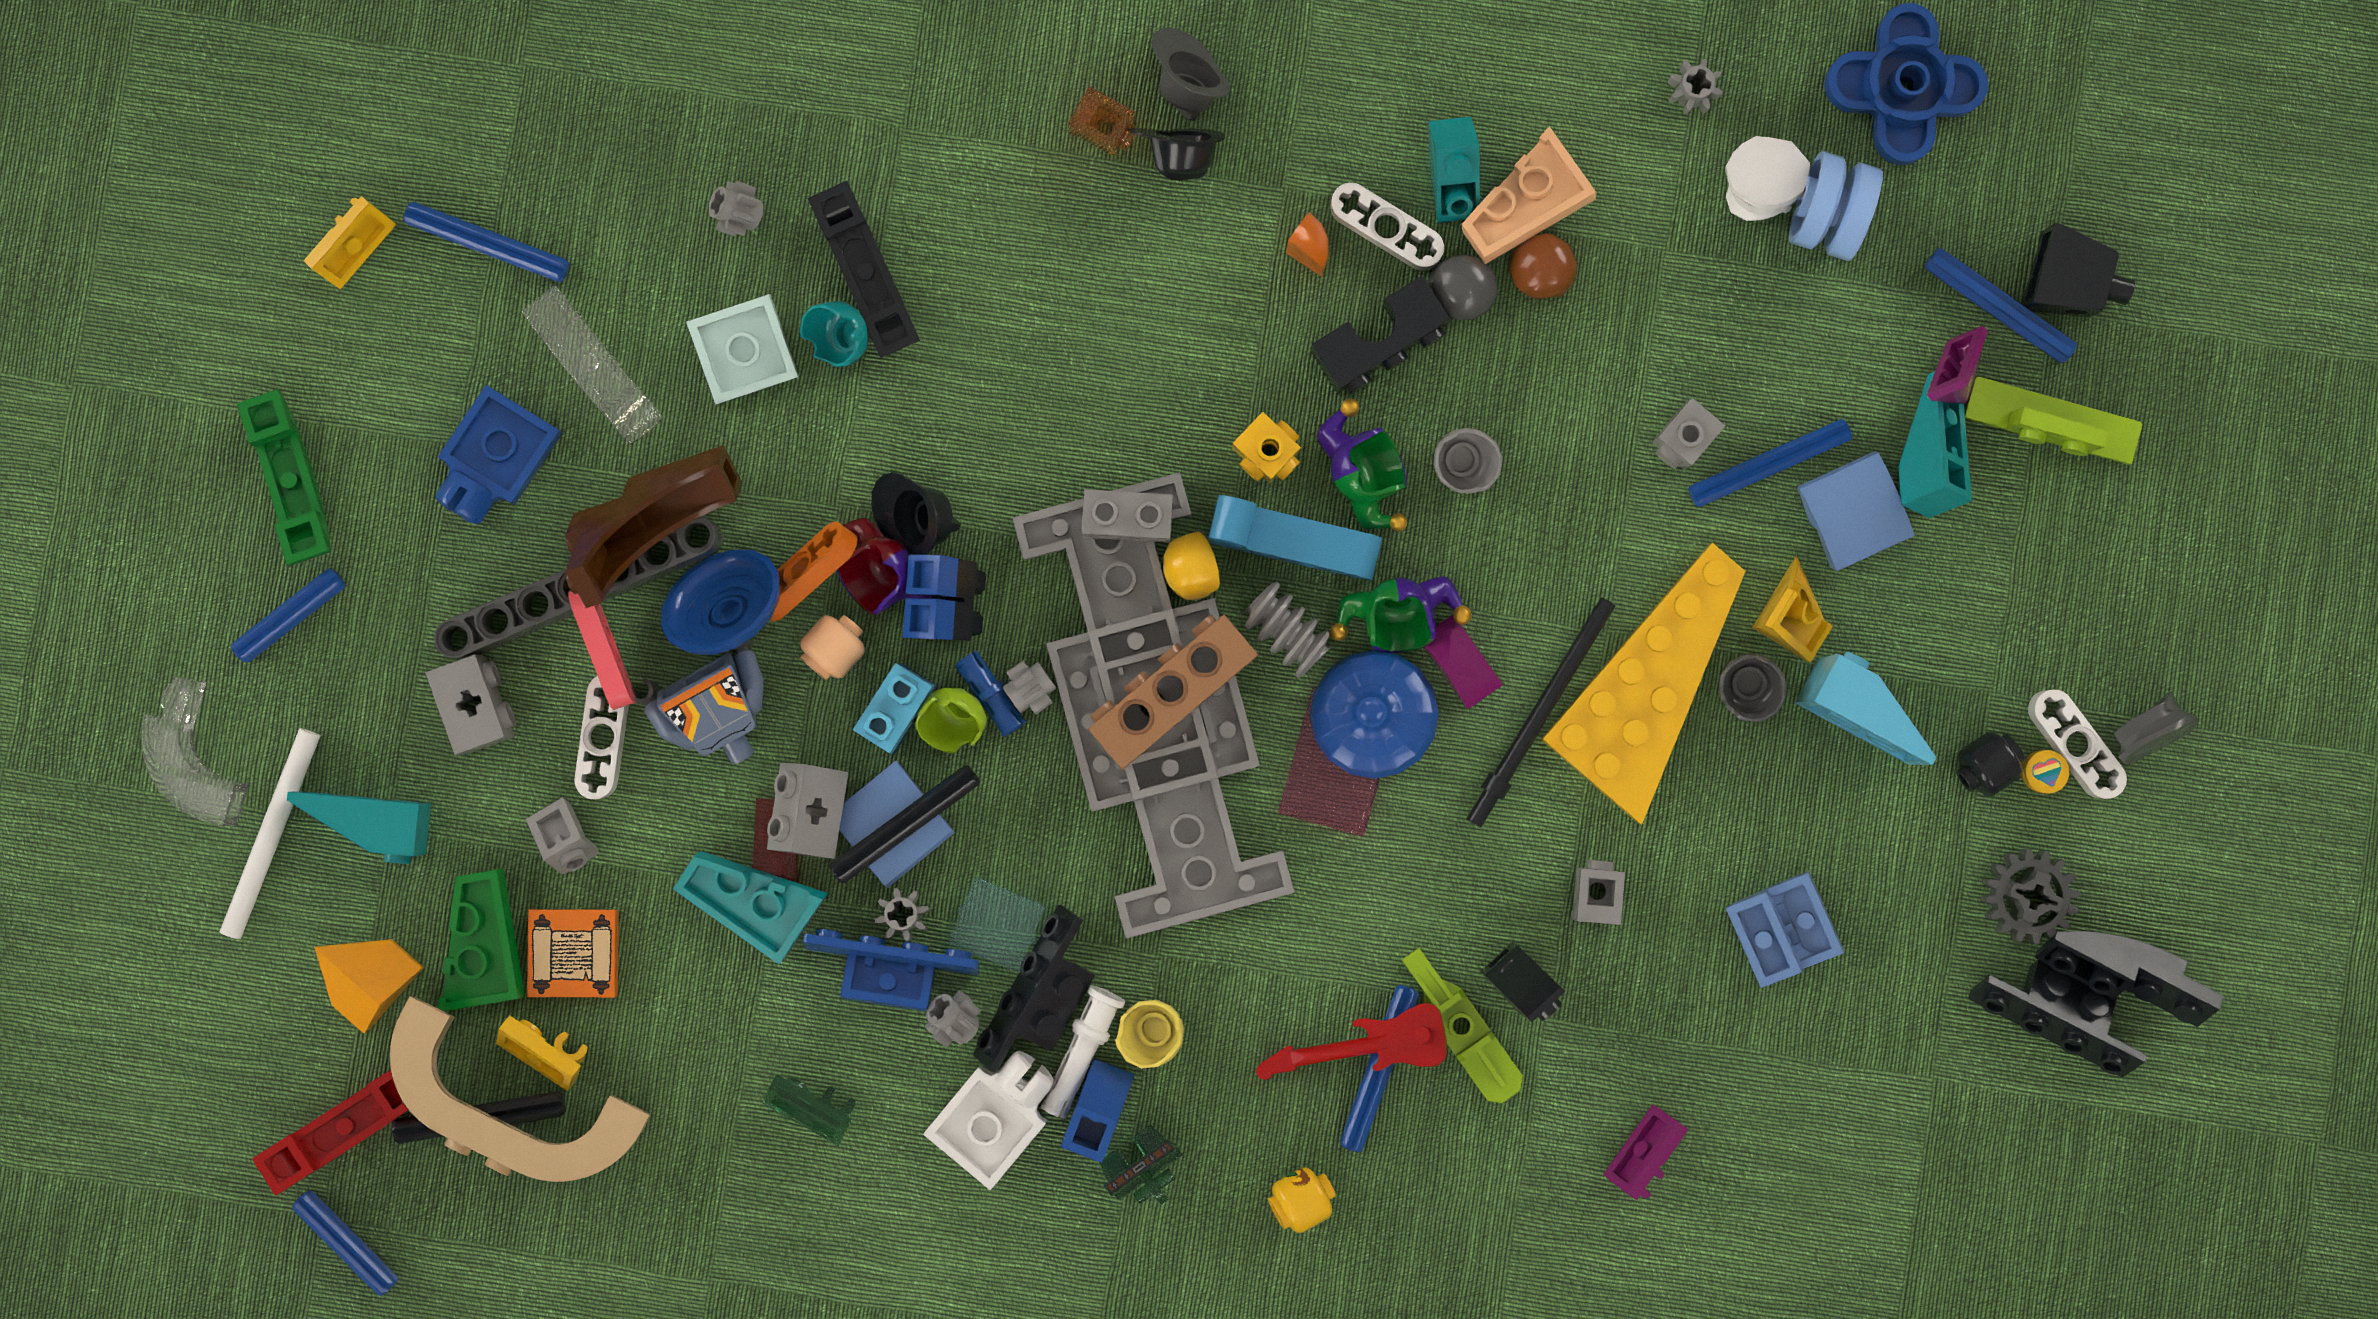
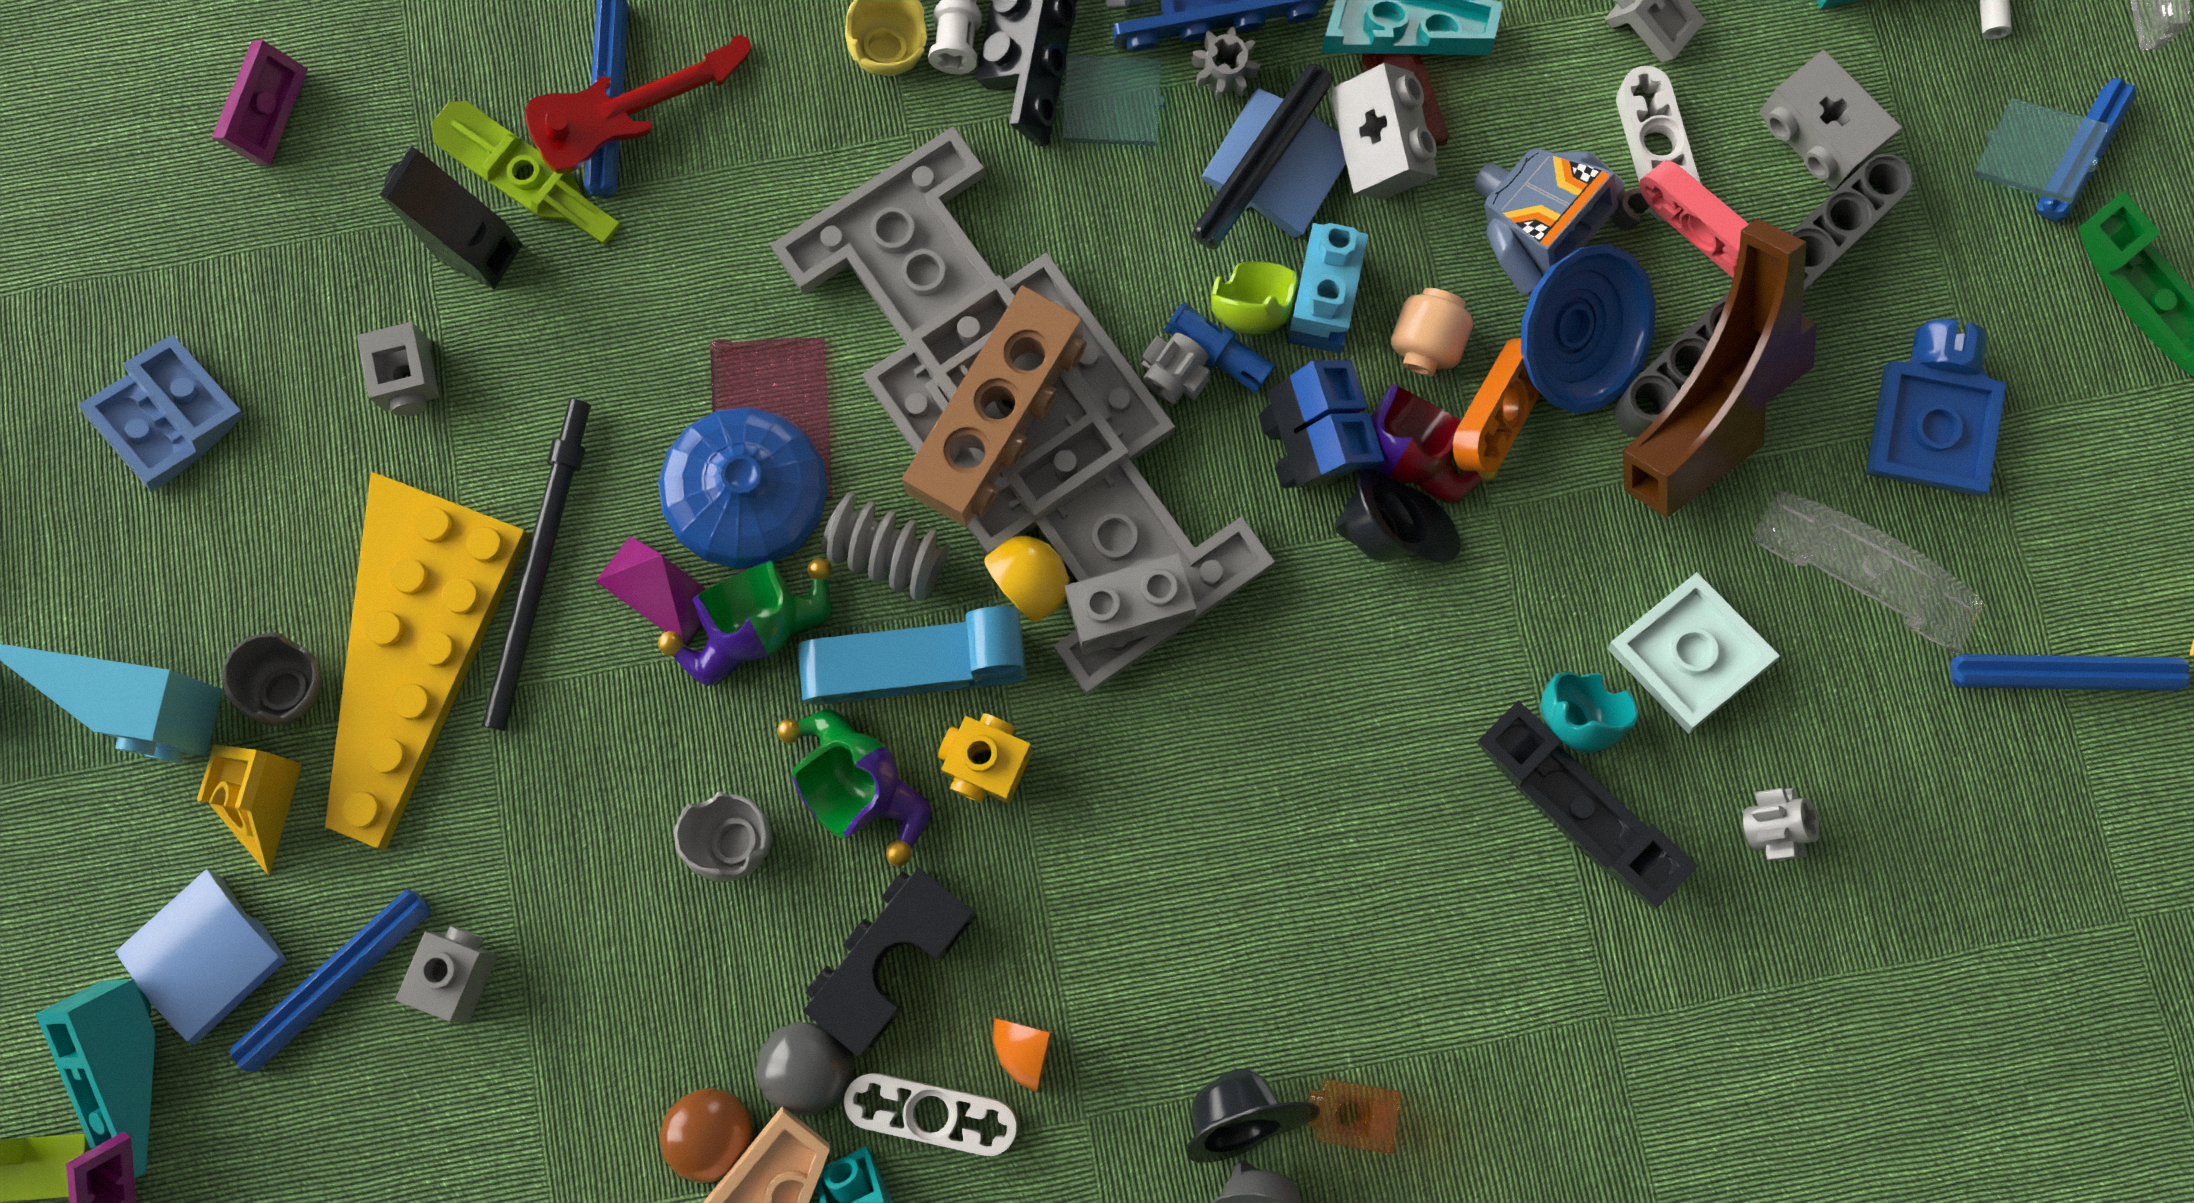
camera: 165 degrees right, 10 degrees down
none -> clear light blue piece [1974,98,2110,204]

